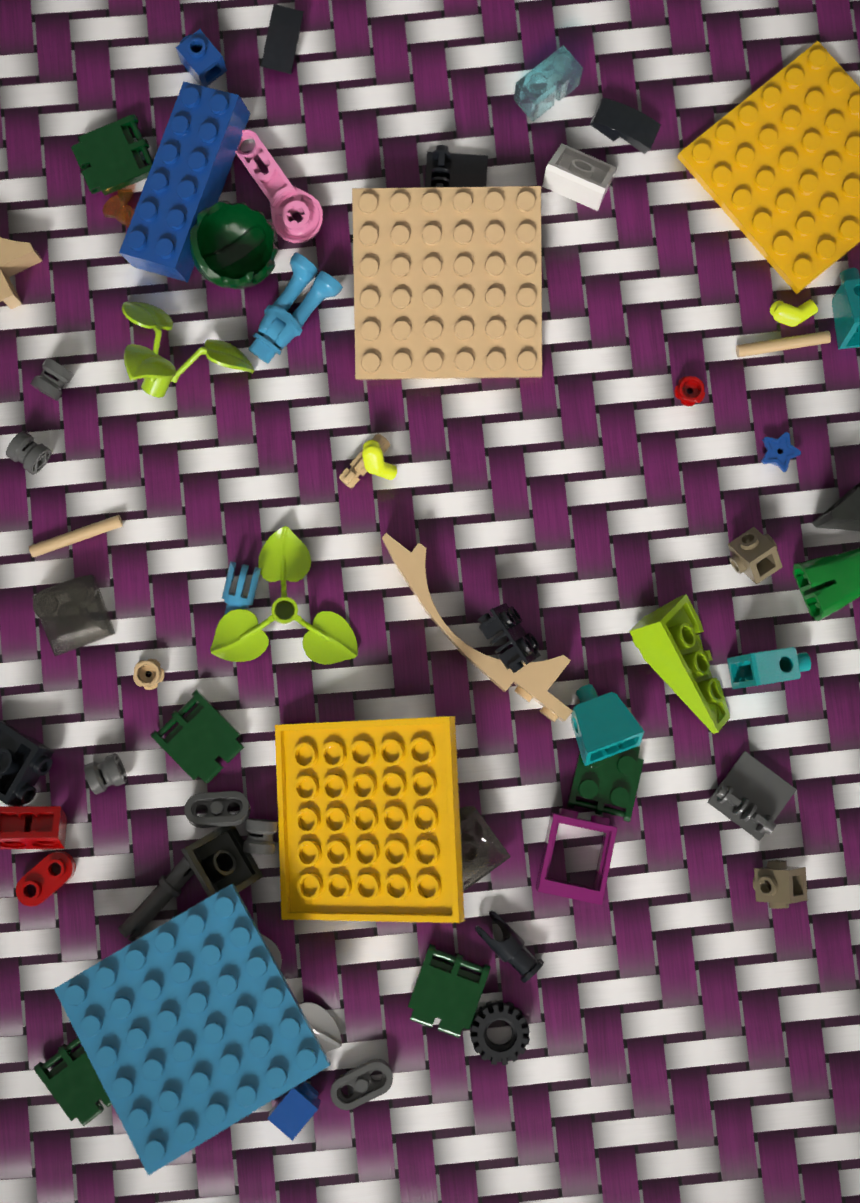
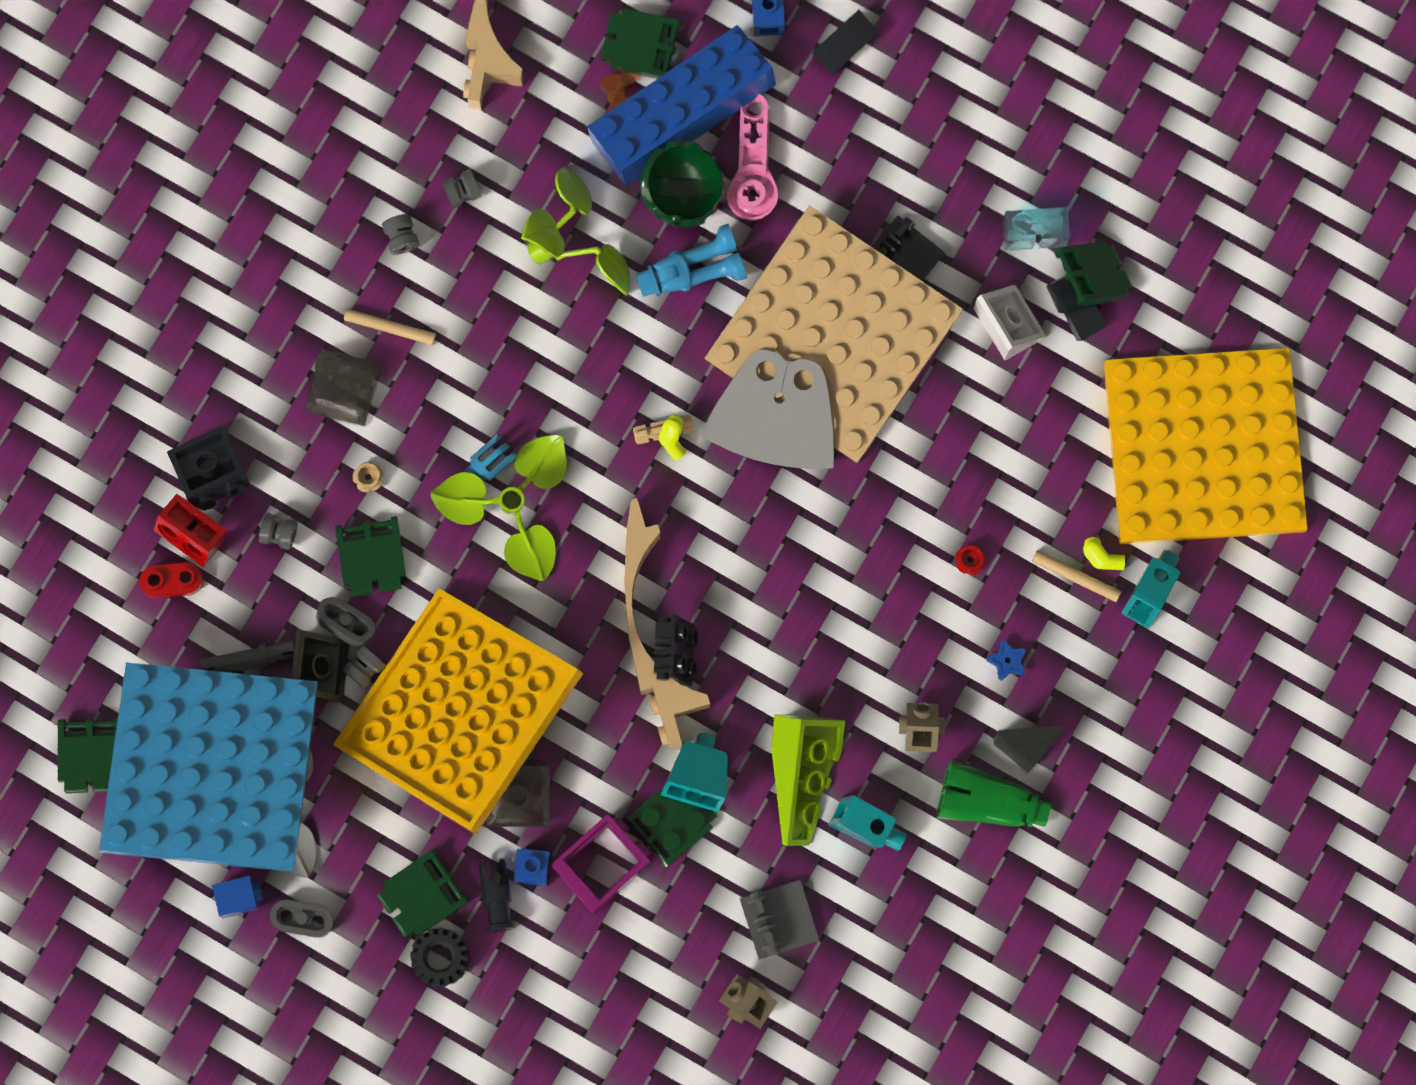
camera: 35 degrees right, 5 degrees down
none -> blue brick [514,849,551,886]
none -> light grey piece [700,350,834,469]
none -> dark green plate [1054,241,1134,306]

